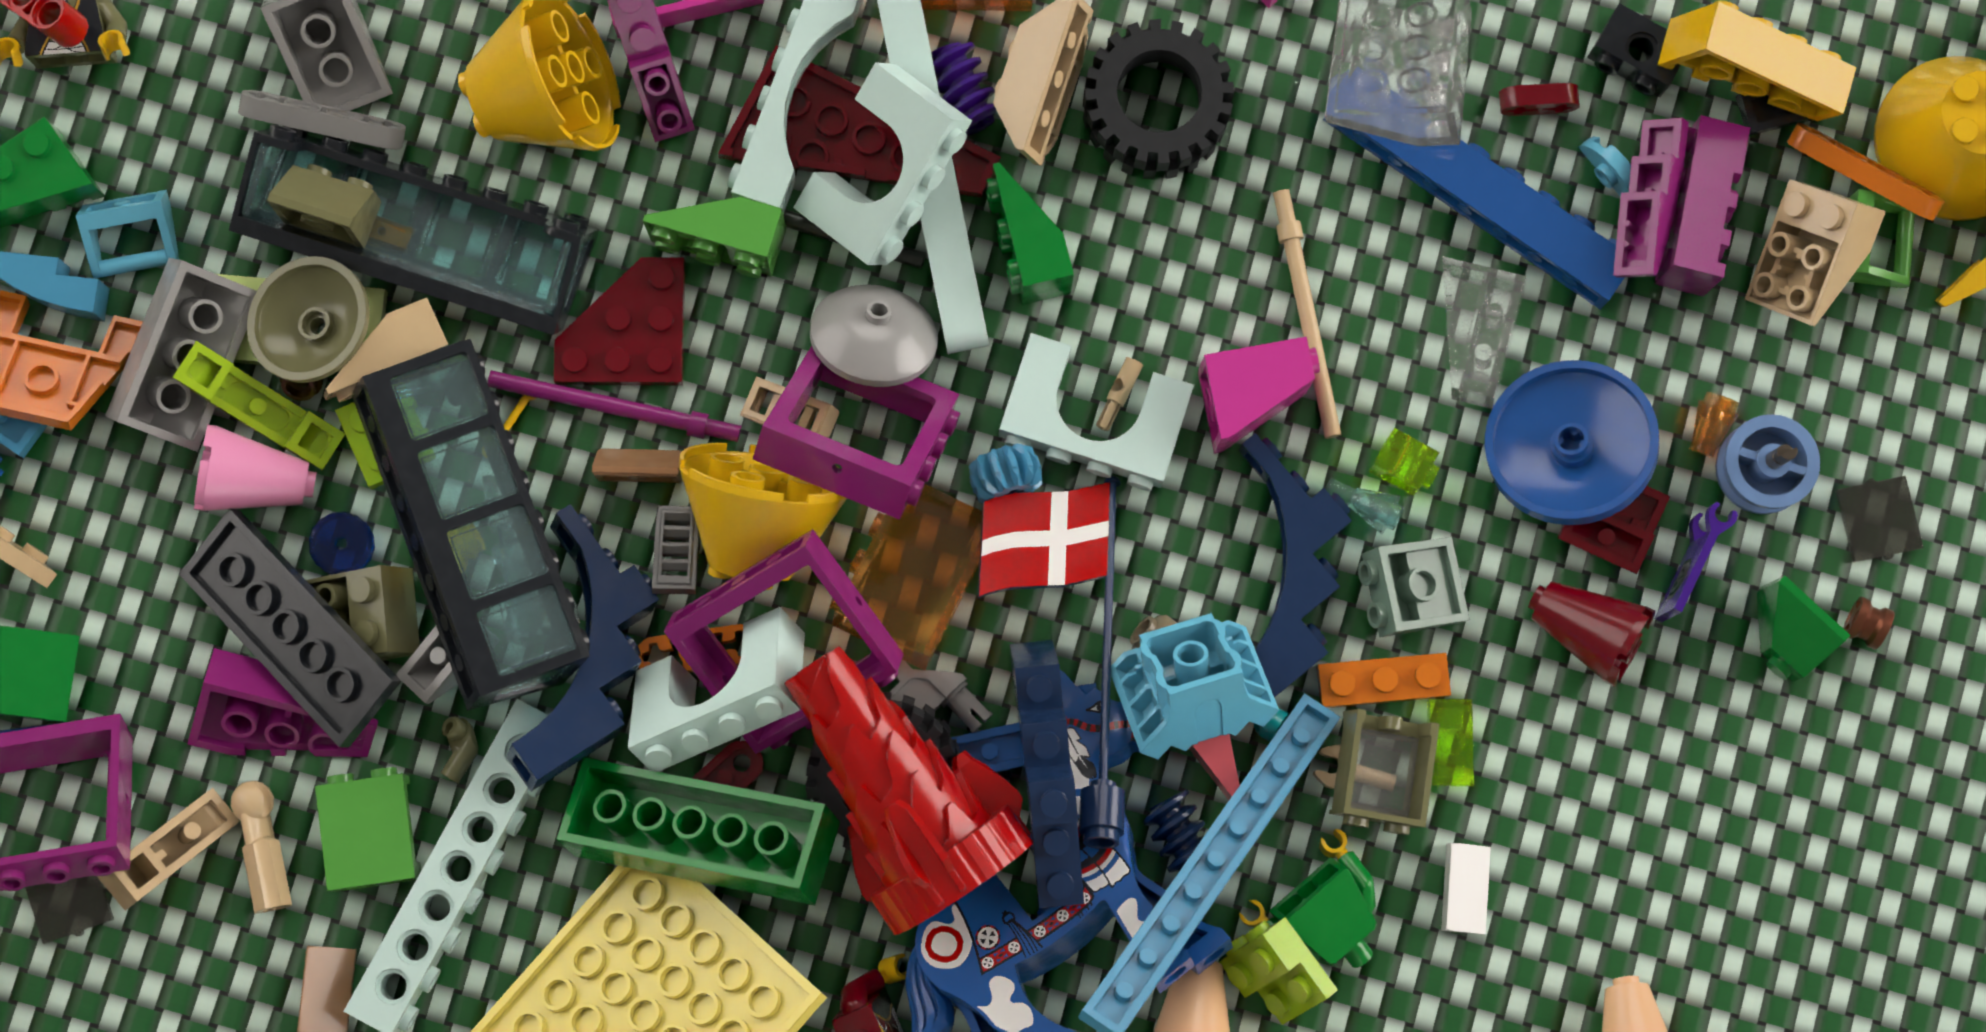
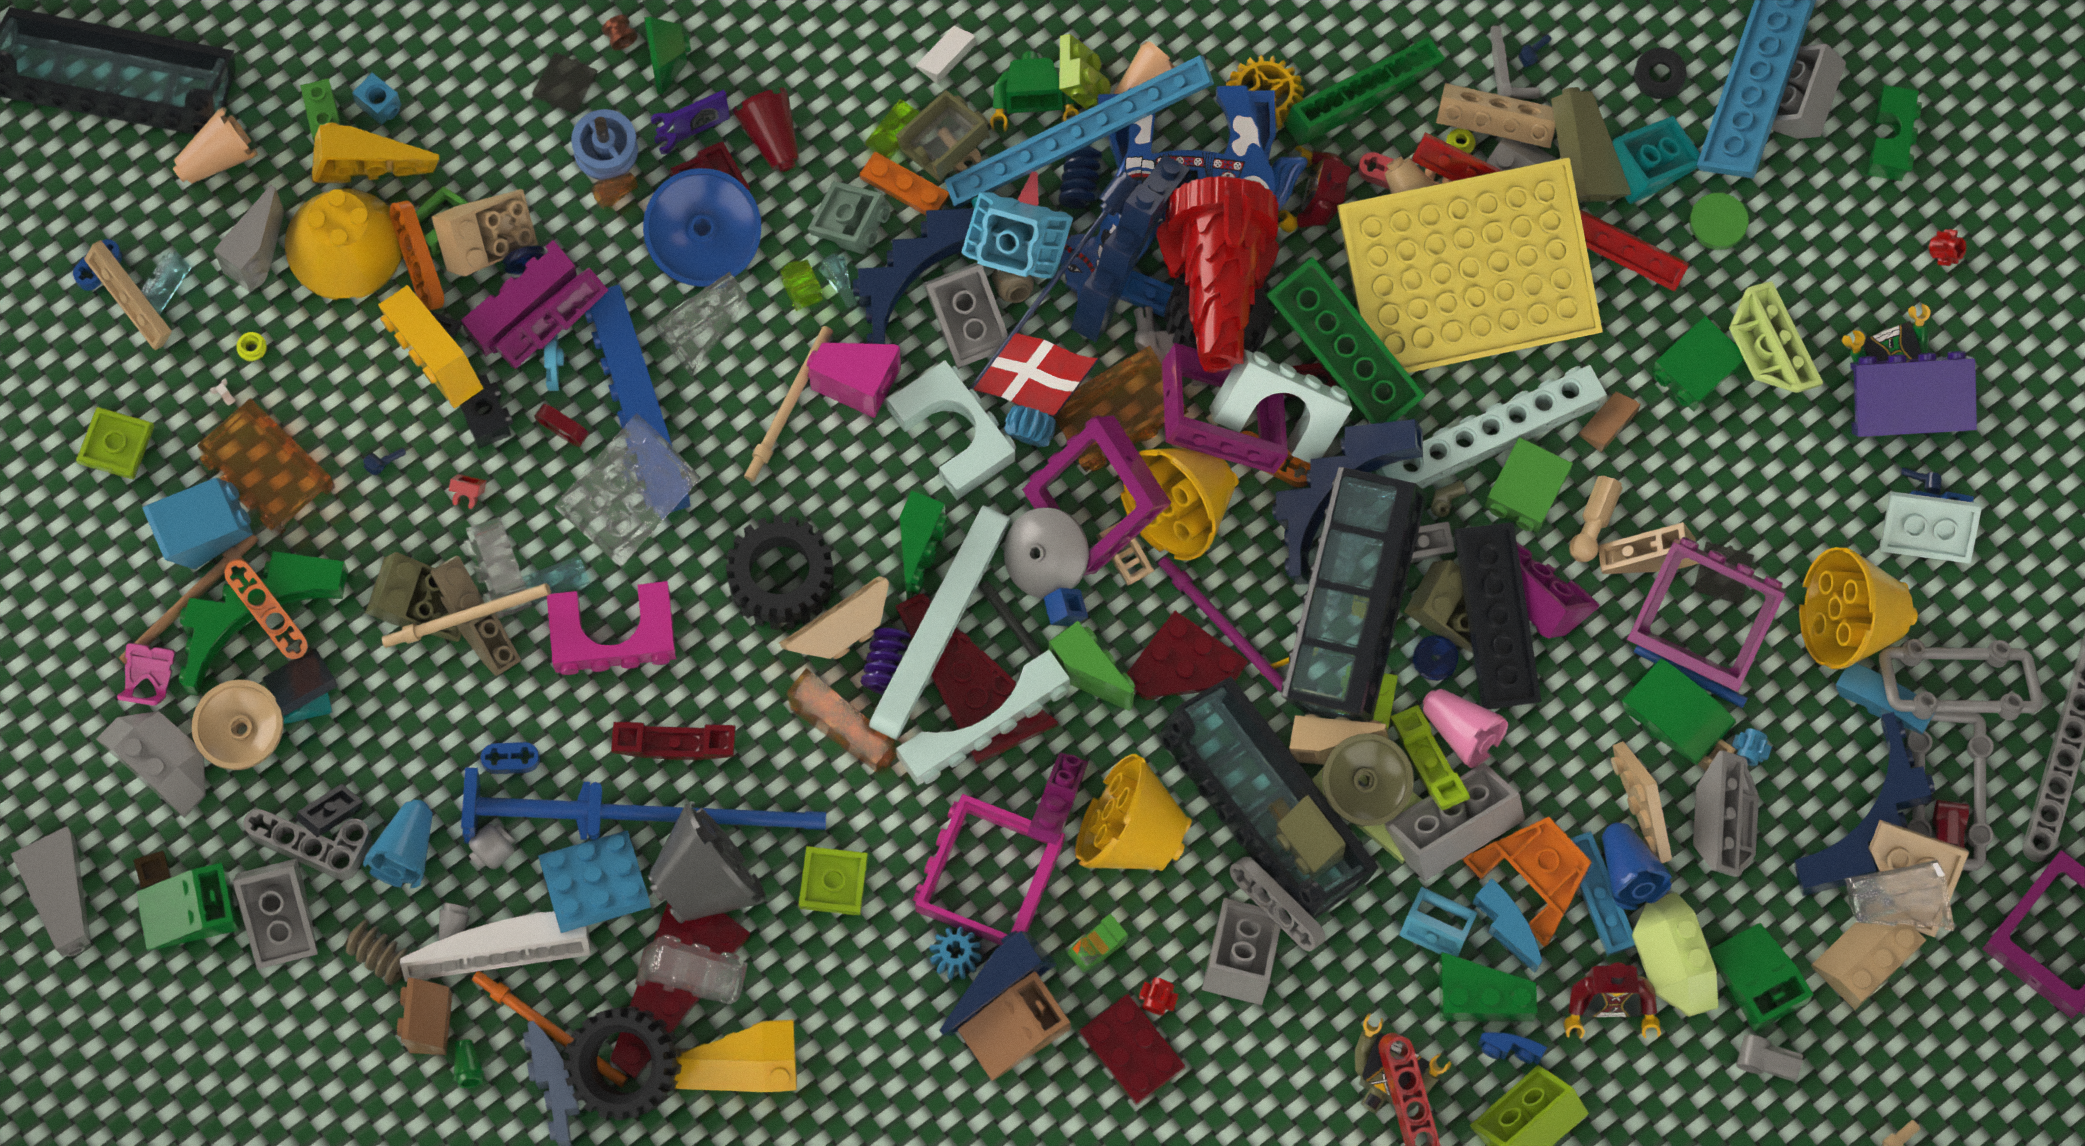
camera: 140 degrees left, 10 degrees down
medium nougat slope [592,448,682,483] -> none
dark grey slope [652,505,700,594] -> none
light aqua arch [793,62,972,265] -> none
tan pin [1096,357,1143,431] -> none
none -> clear blue piece [502,245,545,275]
none -> light grey slope [923,262,1008,368]
none -> blue plate [1044,588,1088,627]

